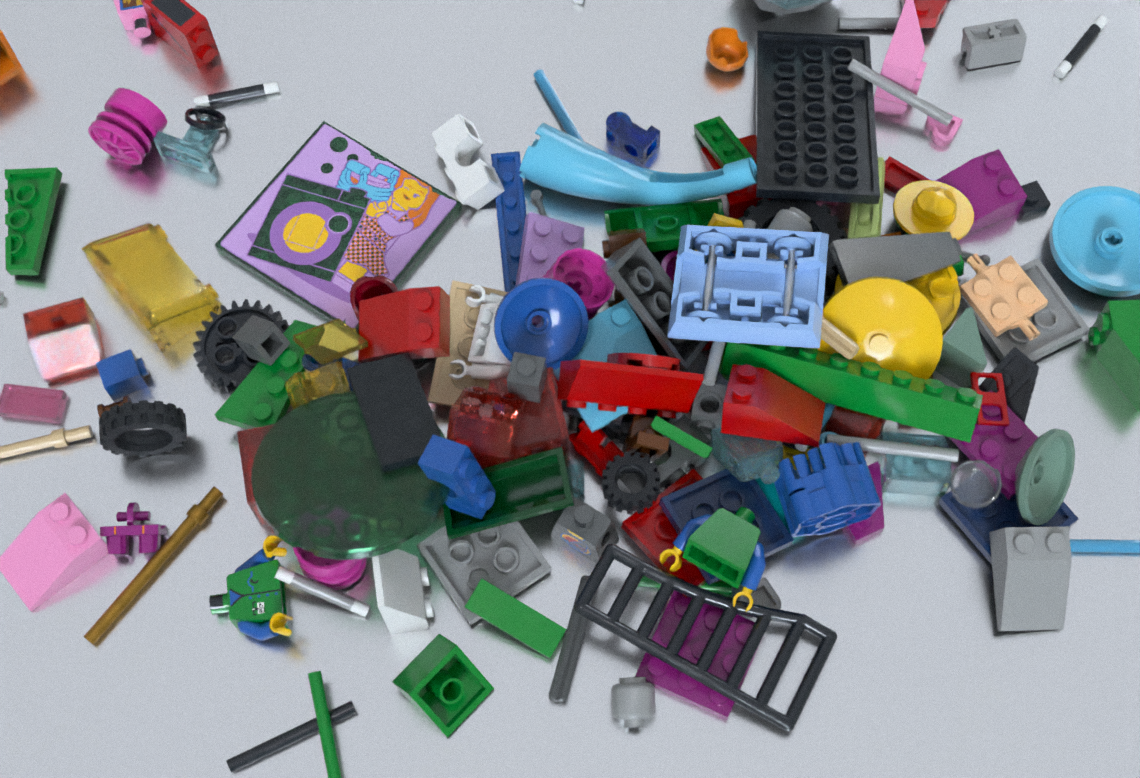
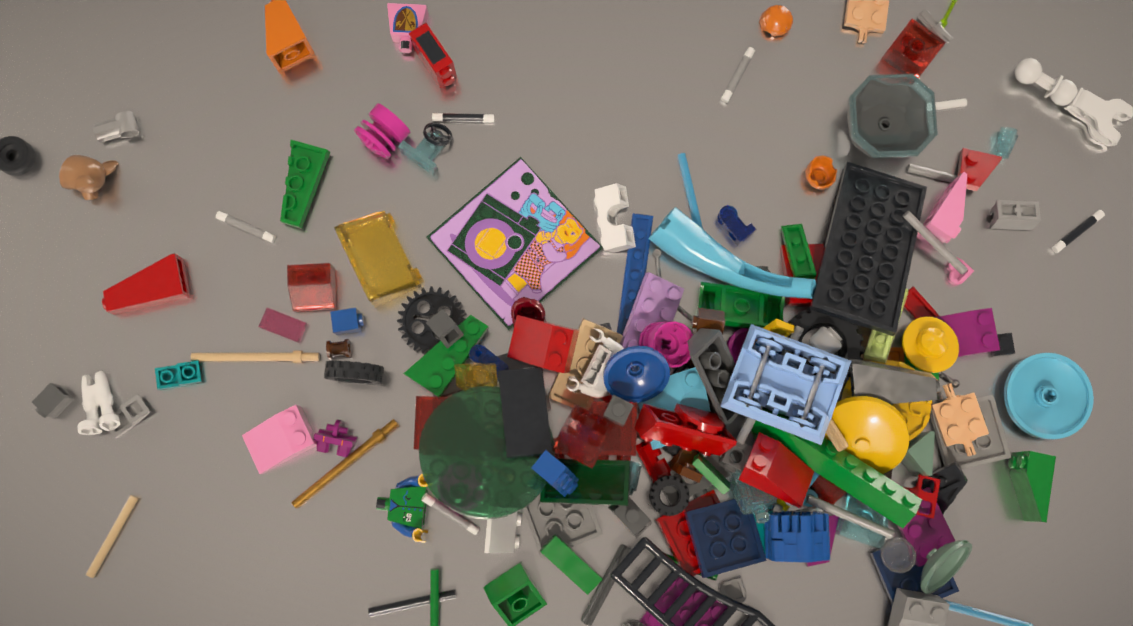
camera: 10 degrees right, 15 degrees up
clear yellow piece [293,318,368,364] -> none
green torso [660,507,766,612] -> none

